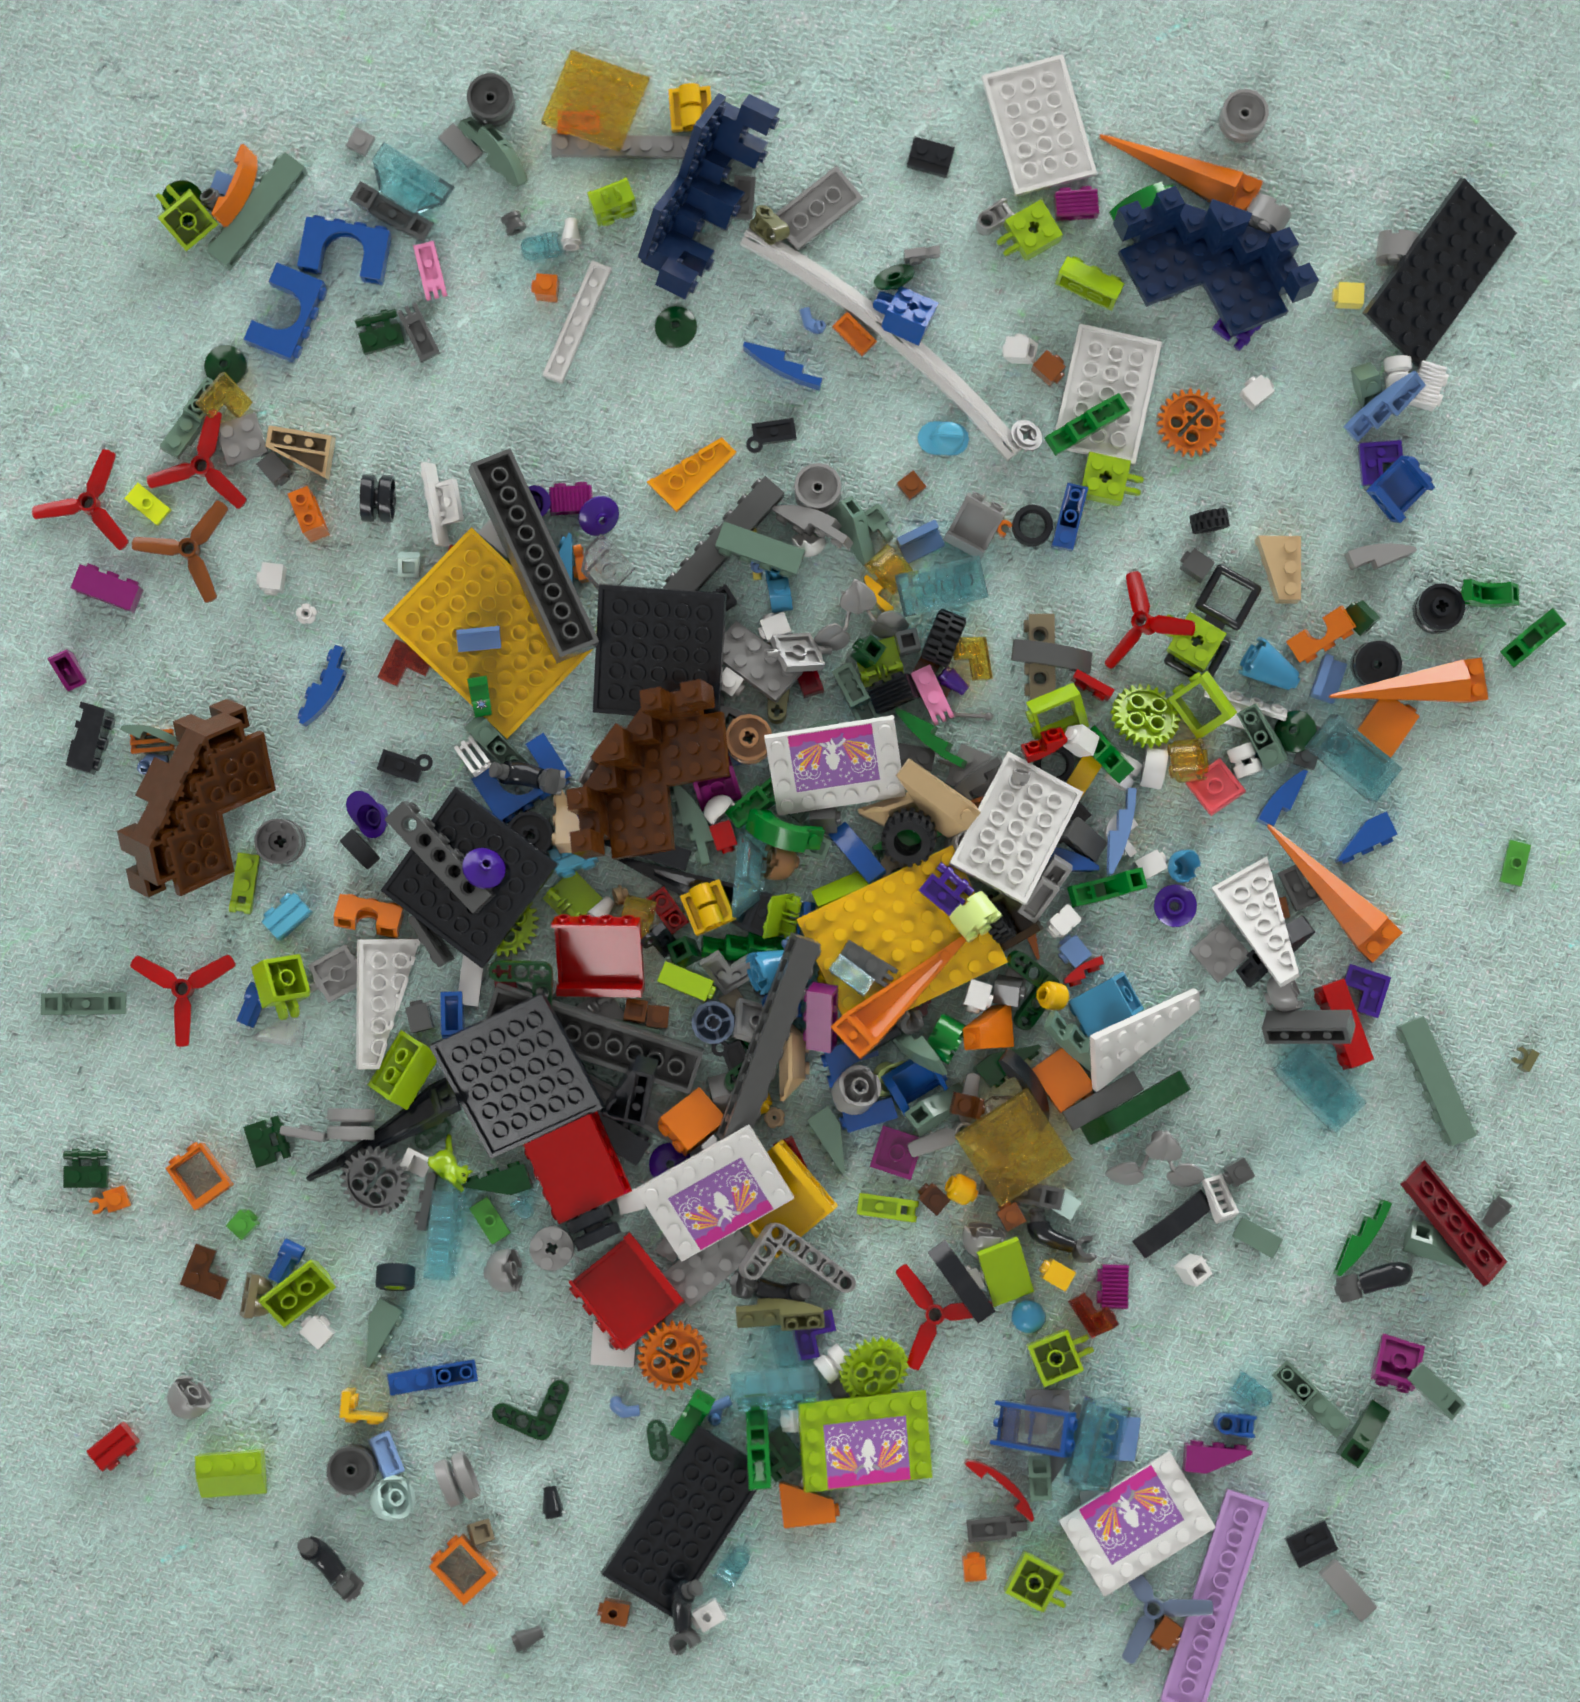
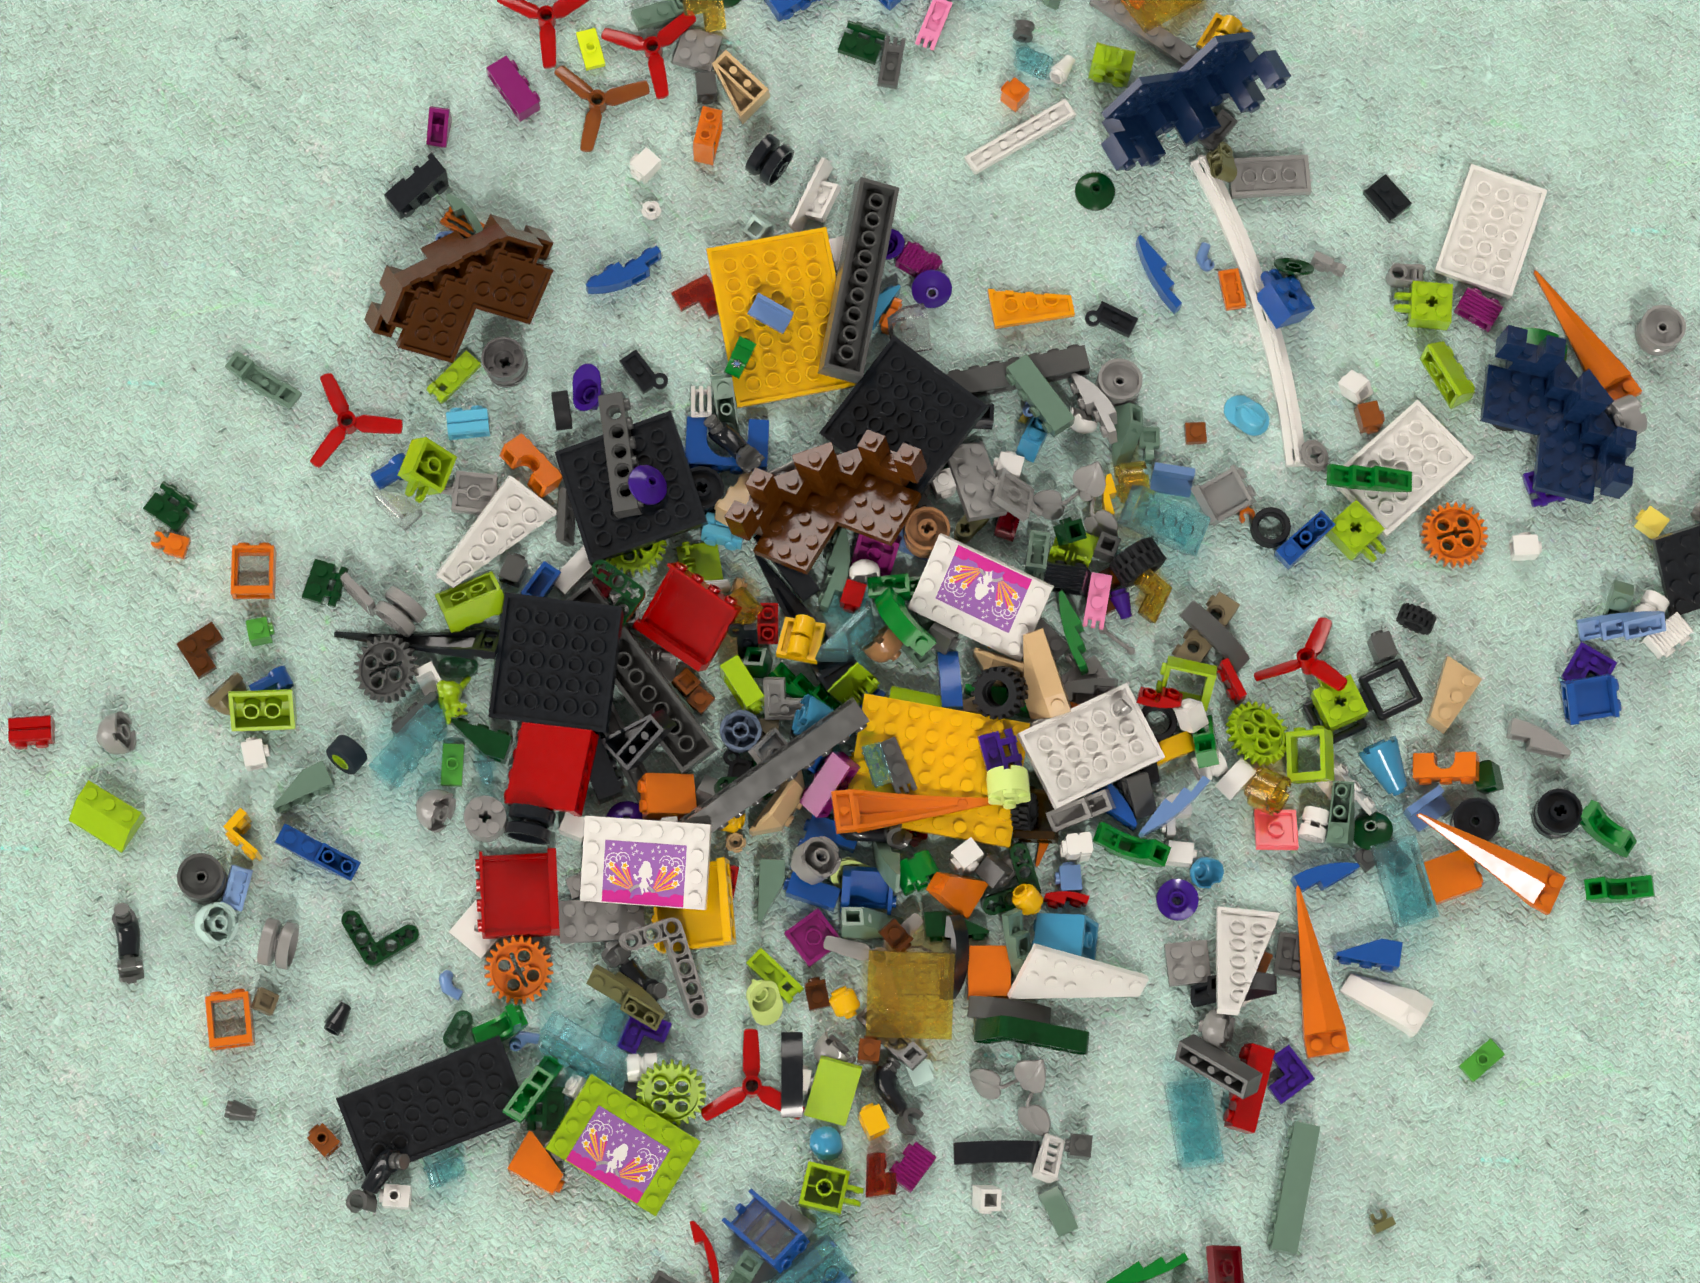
camera: 30 degrees right, 10 degrees down
none -> yellowish green piece [746,979,783,1026]
none -> white wedge [1339,973,1434,1038]

